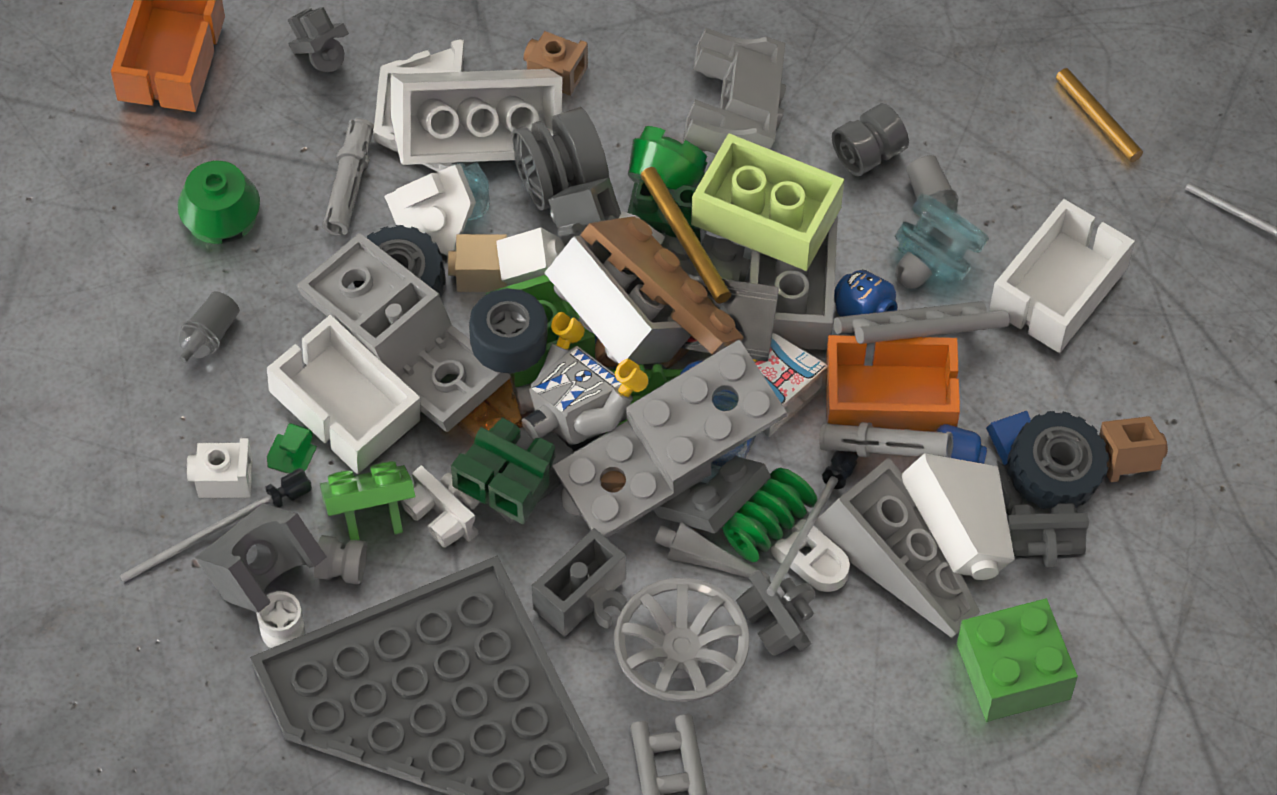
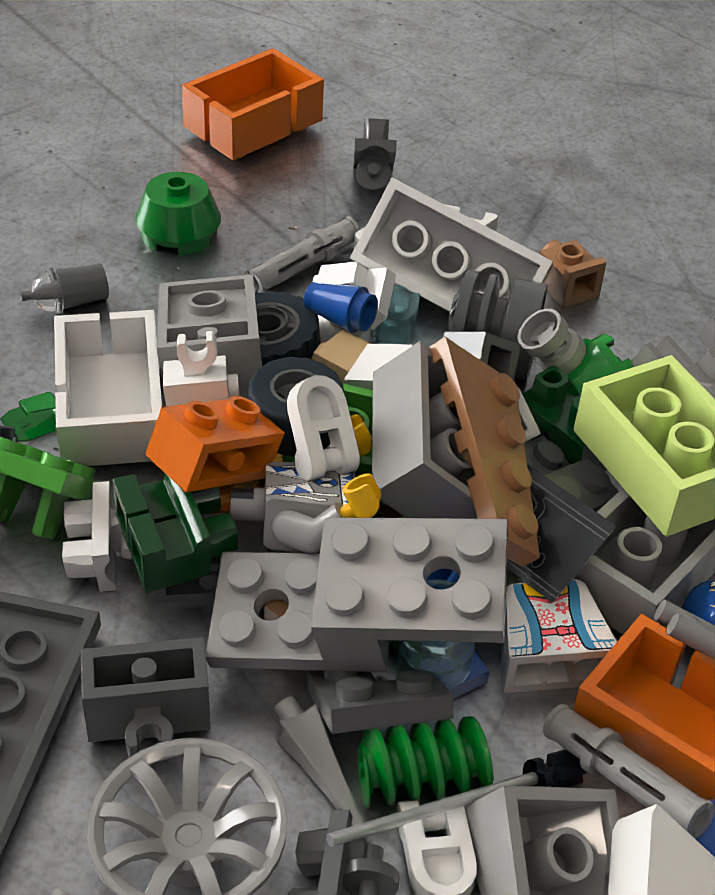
camera: 35 degrees right, 15 degrees down
pearl gold bar [641,167,731,304] -> none
none -> orange brick [145,396,285,492]
none -> white brick [163,331,240,406]
none -> white plate [287,375,360,481]
none -> blue cone [304,282,378,333]
none -> light grey wheel [518,308,586,374]

